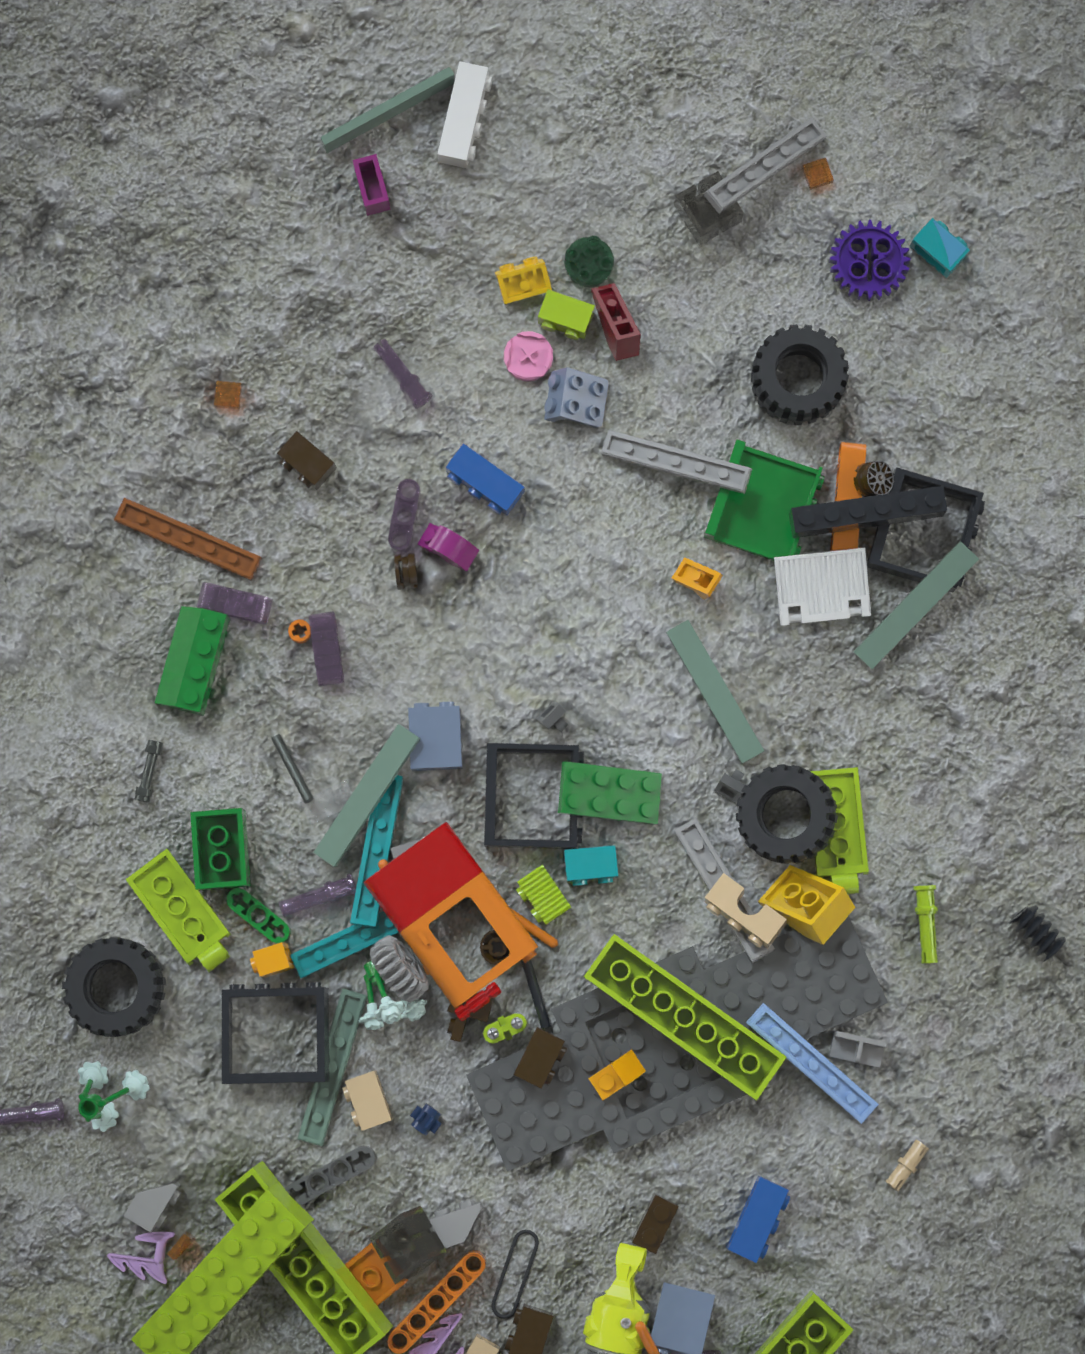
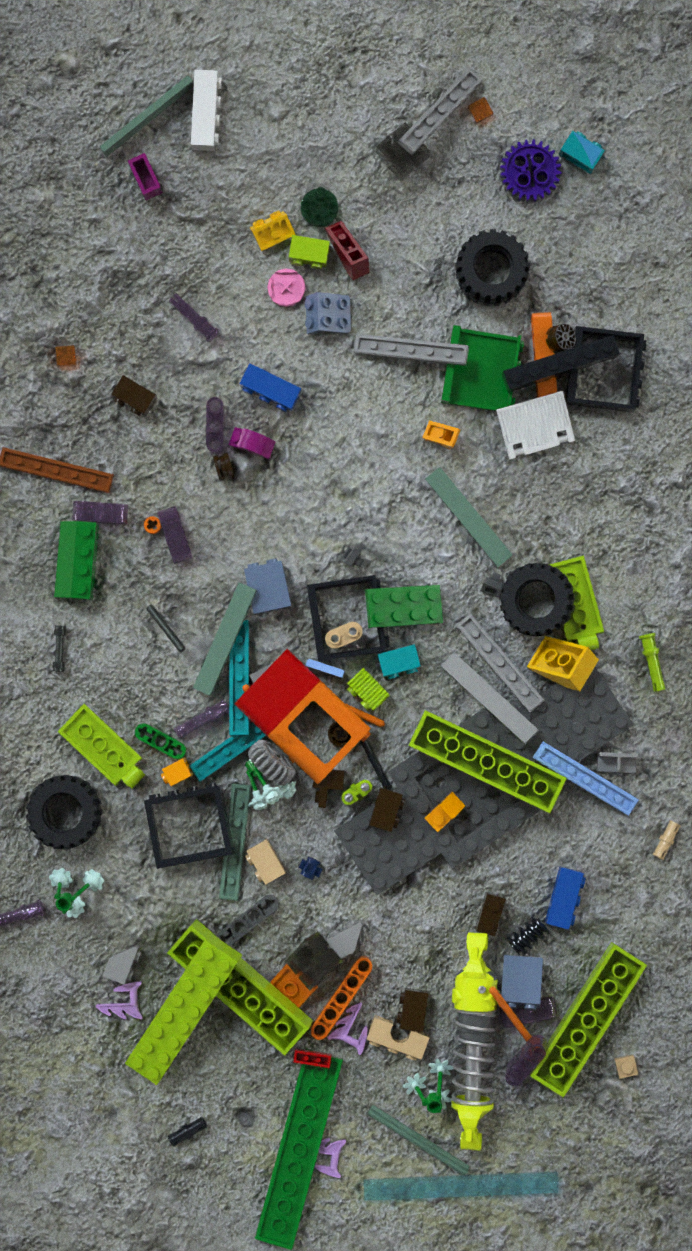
camera: 10 degrees left, 5 degrees up
clear orange tile [167,1231,194,1260] -> none
green brick [190,808,251,891] -> none
red axle [454,982,502,1021] -> none
black piece [491,1229,539,1319] -> none
tan arch [705,873,787,949] -> none
sand green tile [853,541,979,669] -> none
none -> light blue tile [306,659,344,678]
none -> tan plate [325,622,362,649]
none -> light grey tile [441,653,539,745]
none -> black piece [507,917,550,956]

